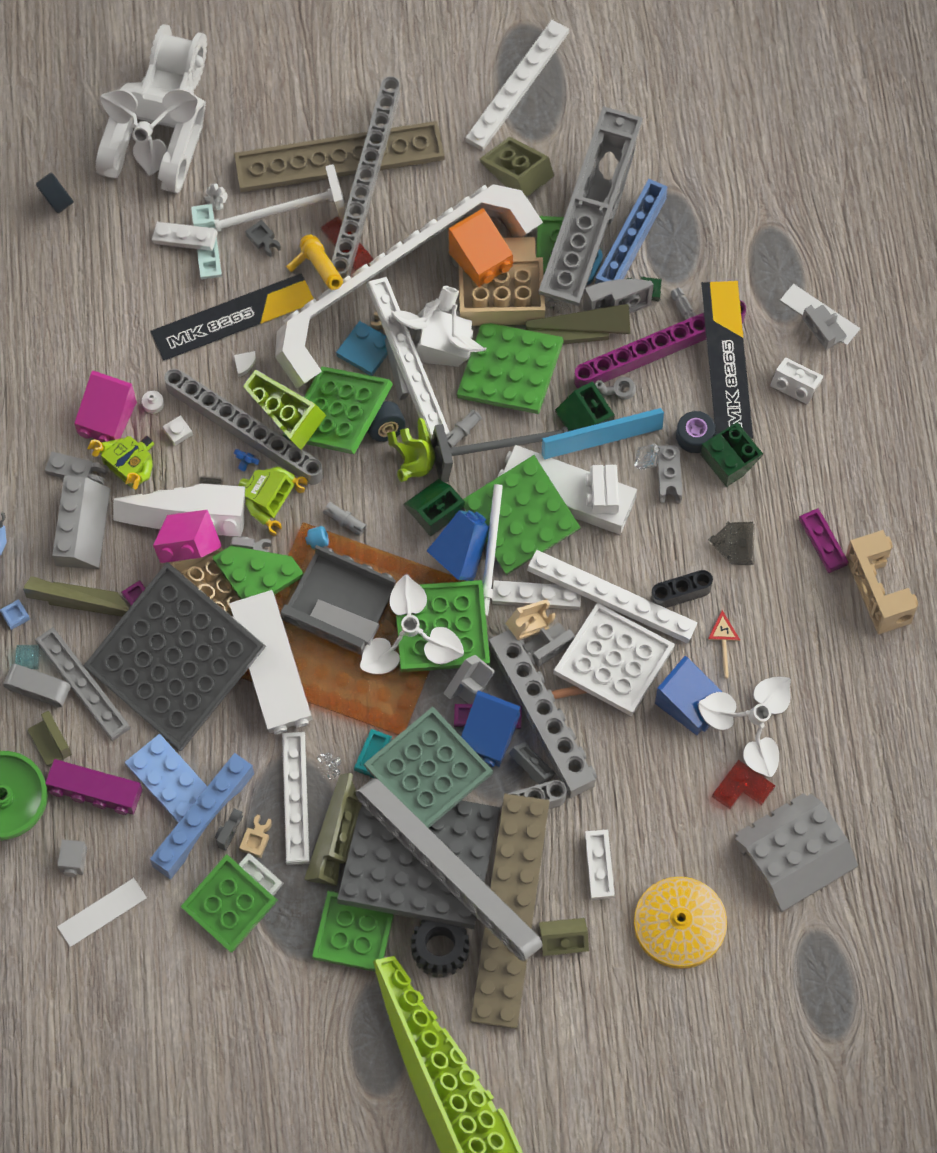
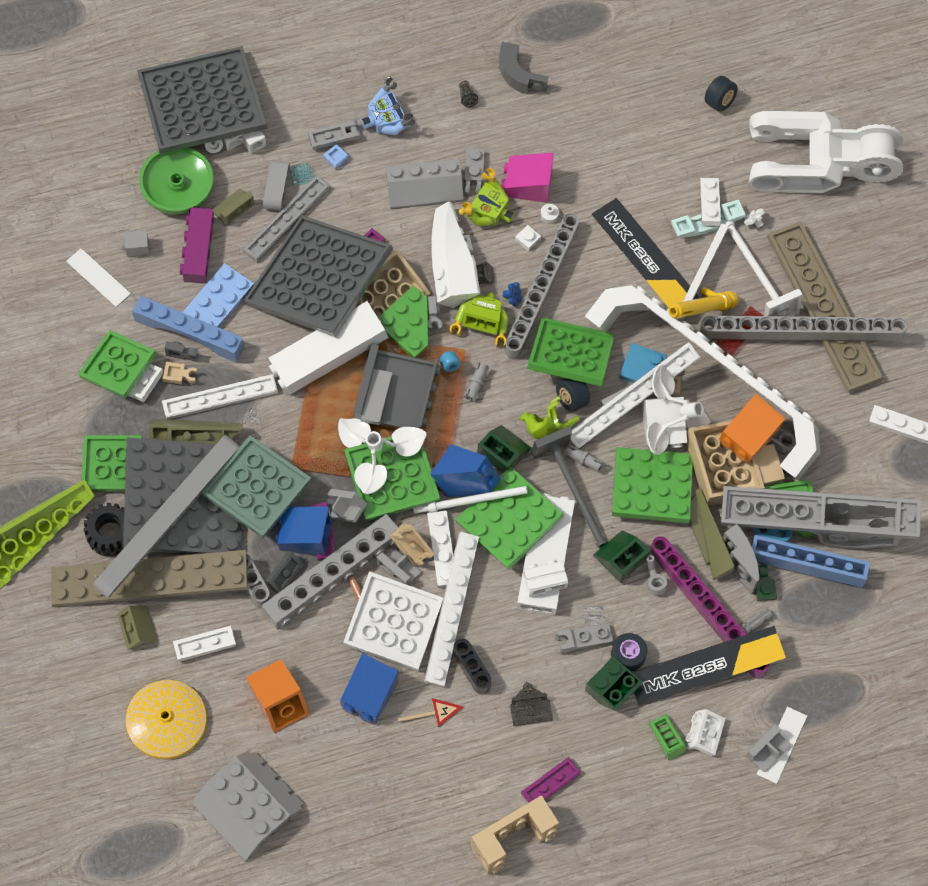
camera: 75 degrees right, 0 degrees up
olive wedge [23,576,129,617] -> none
white plant [100,89,198,176] -> none
dark pink slope [153,509,222,563] -> none
white tile [234,351,256,377] -> none
lime wedge [243,369,326,450] -> none
dark grey plate [245,220,281,257] -> none
teal tile [354,729,392,778] -> none
olive slope [479,137,555,197] -> none
dark azure tile [541,408,664,460] -> none
white plant [698,677,791,777] -> none
clear red plate [712,760,776,810] -> none
none -> orange slope [246,659,310,733]
none -> bright green slope [649,714,686,760]
none -> white tile [678,224,728,322]

